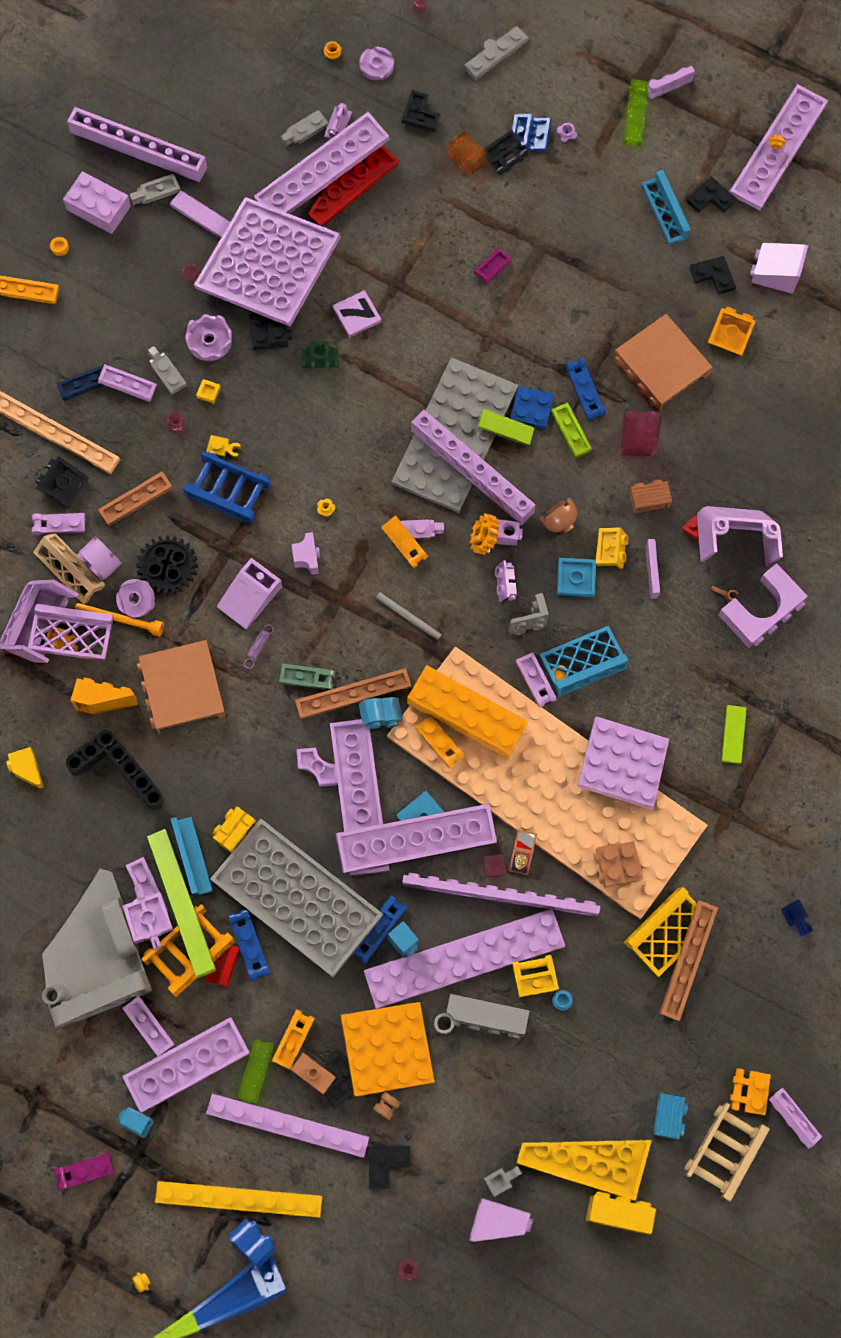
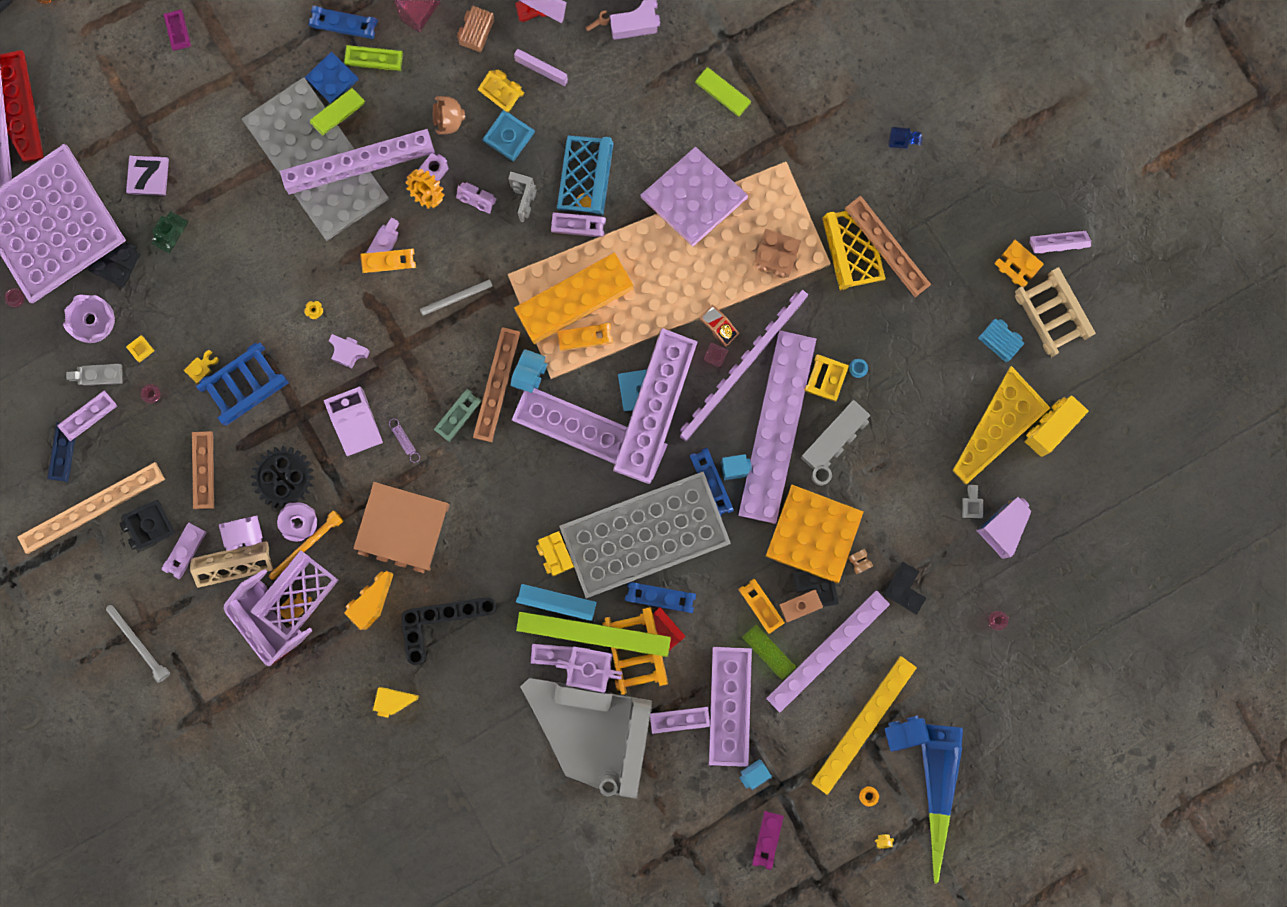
camera: 60 degrees left, 10 degrees up
lavender tile [296,748,338,787] -> none
none -> light orange plate [859,786,879,806]

